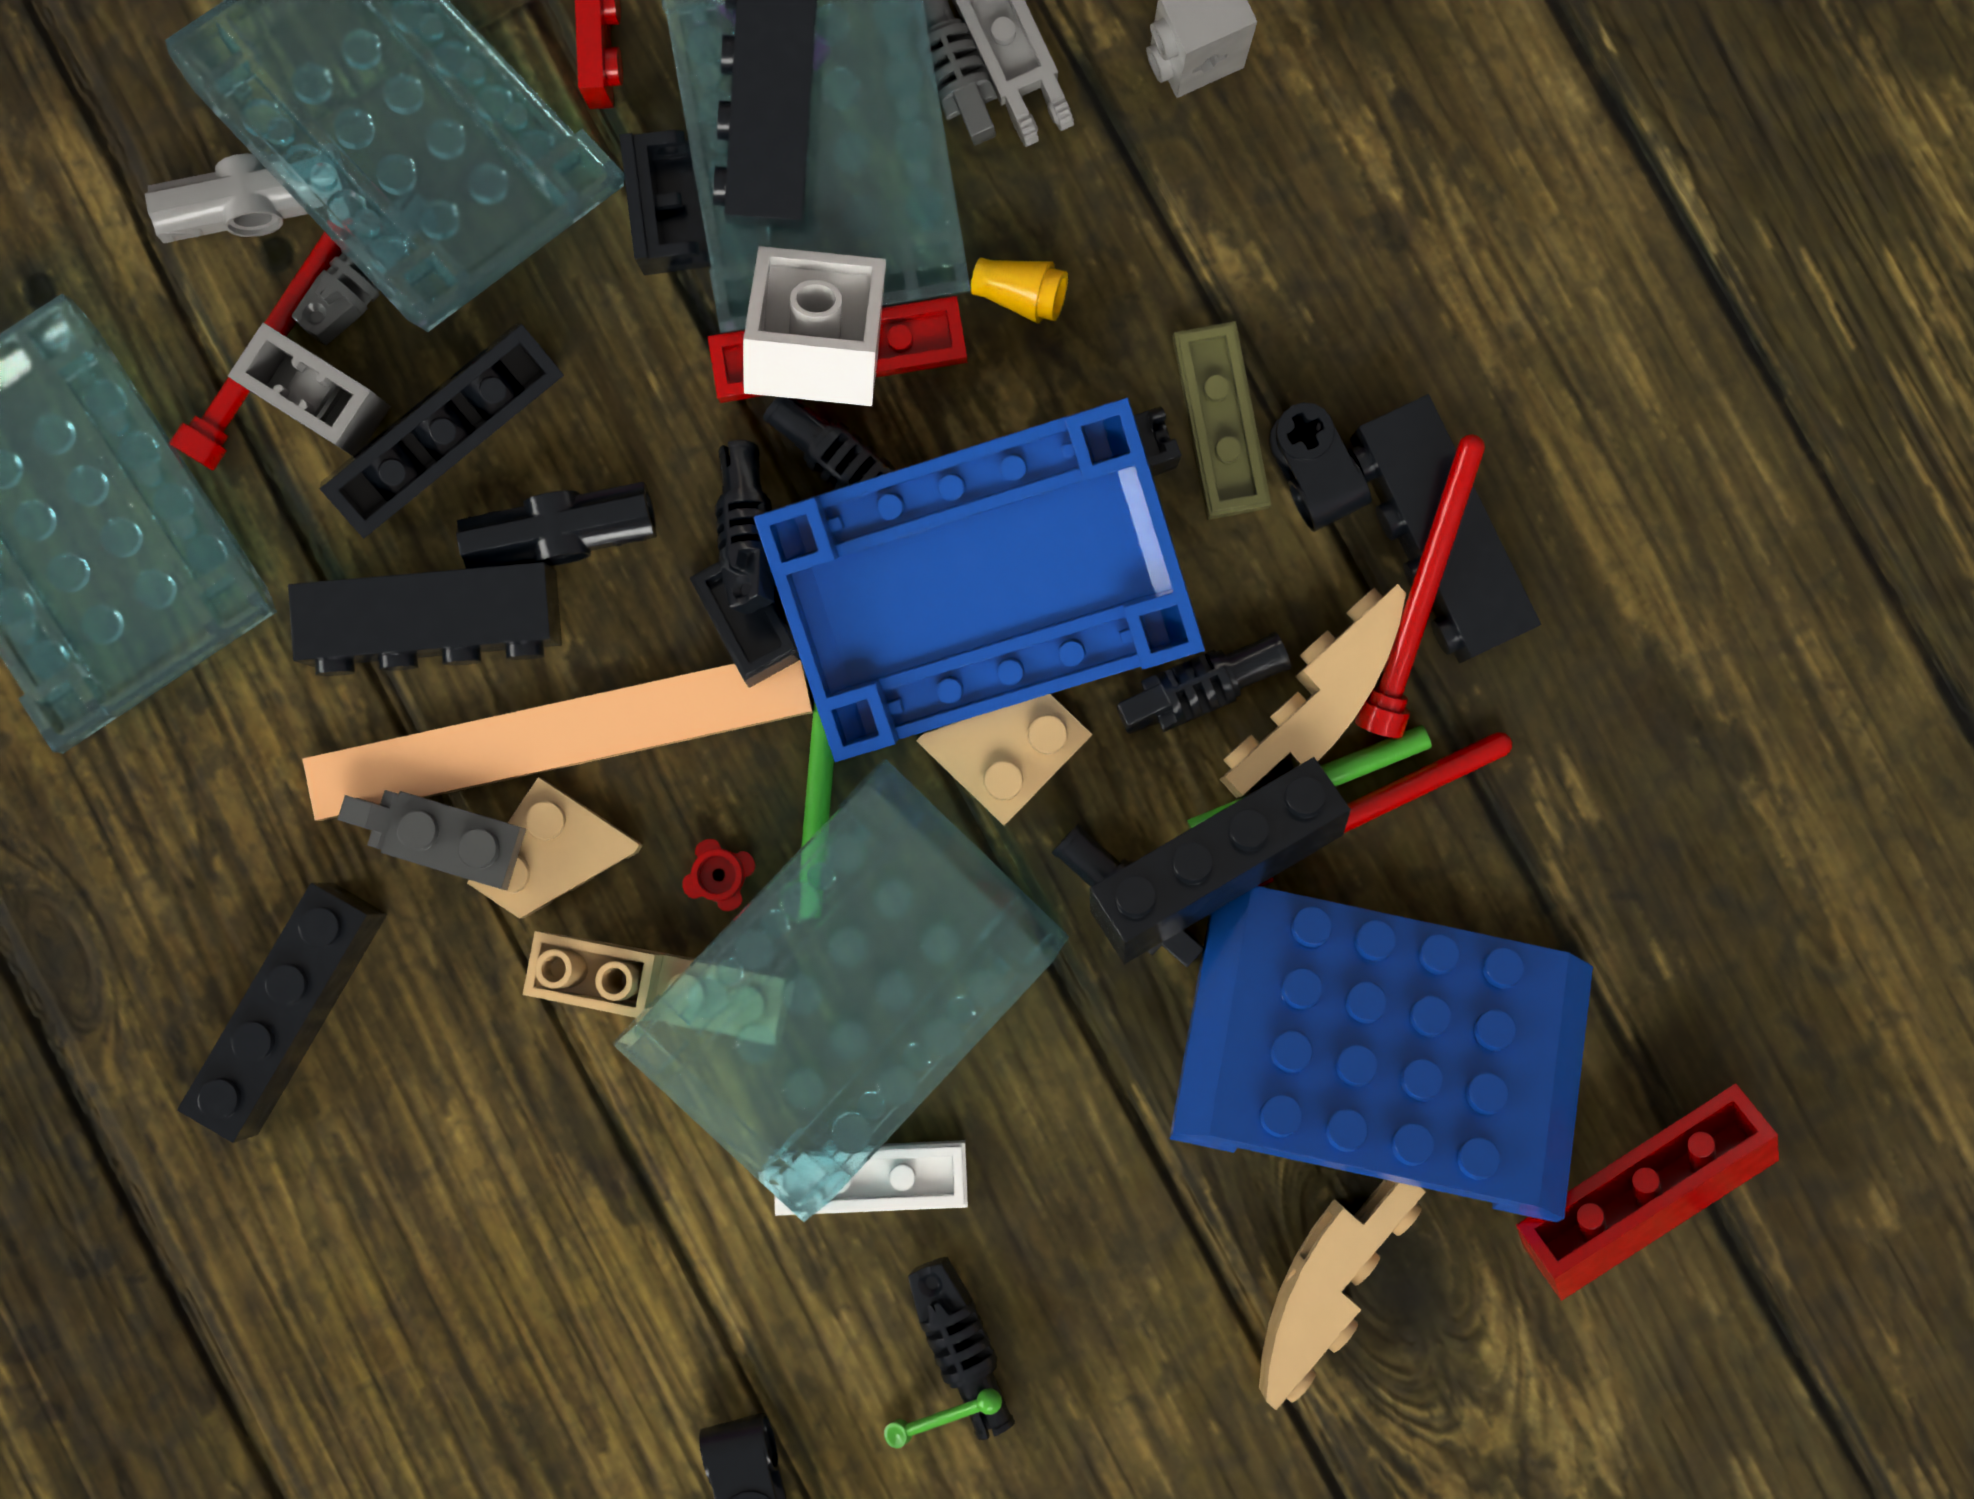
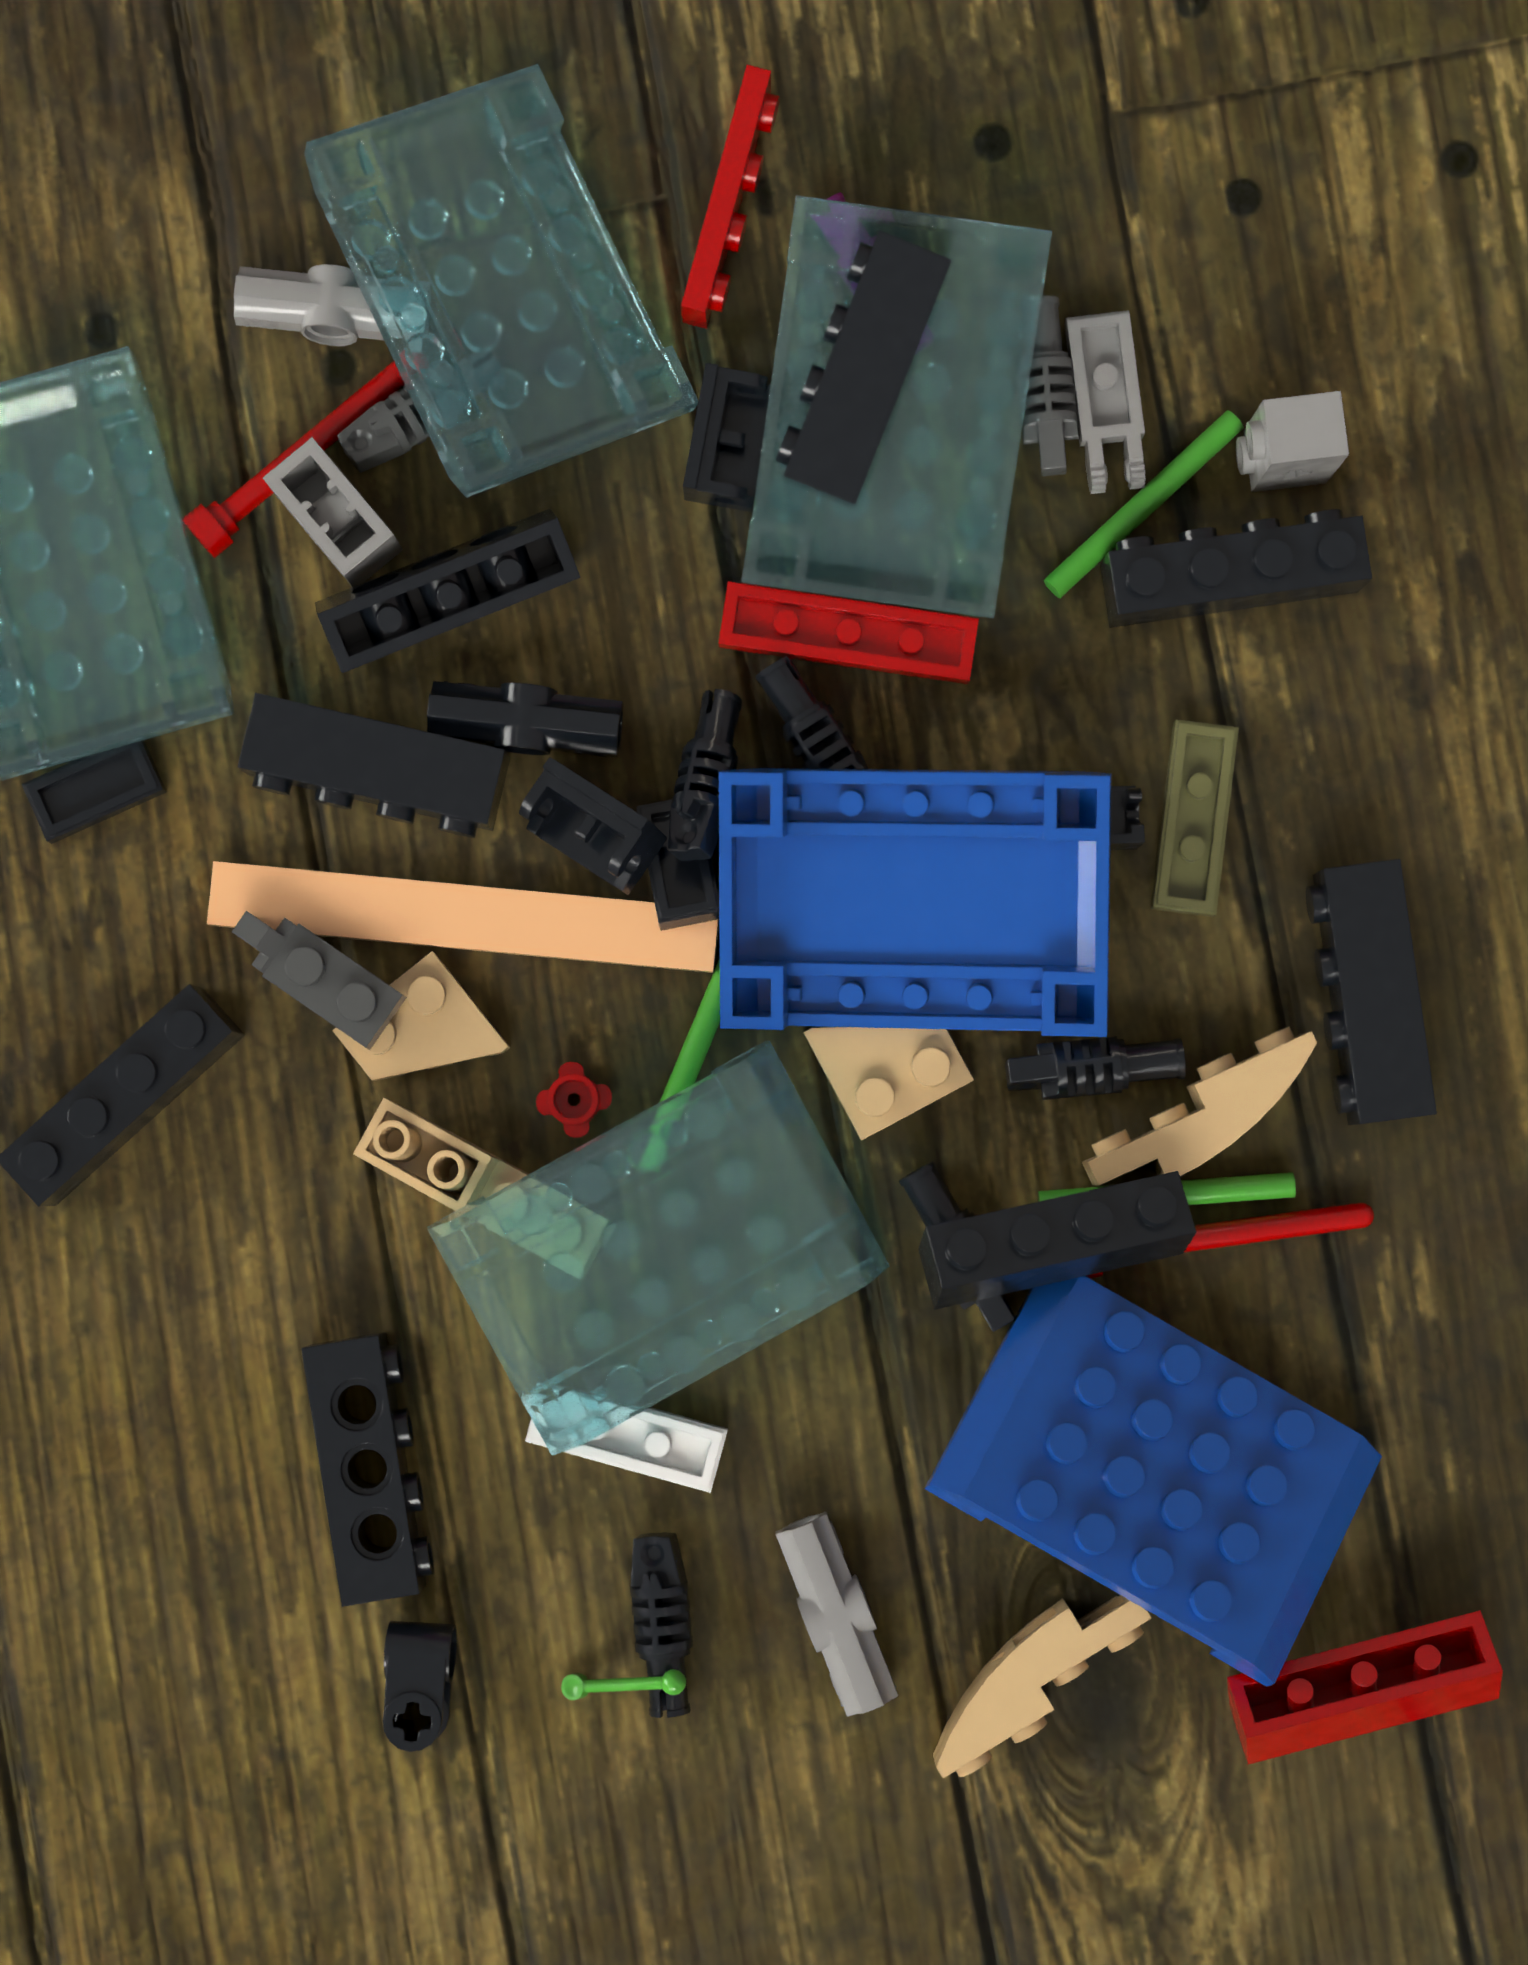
camera: 15 degrees right, 0 degrees up
white slope [743,246,886,406] -> none
yellow cone [971,257,1068,324] -> none
black piece [1269,402,1372,532] -> none
red piece [1354,434,1485,738] -> none
none -> black tile [22,732,167,844]
none -> black brick [301,1332,434,1607]
none -> black hinge [519,757,667,896]
none -> light grey piece [776,1512,898,1717]
none -> bright green bar [1043,410,1244,598]
none -> black brick [1100,509,1372,628]

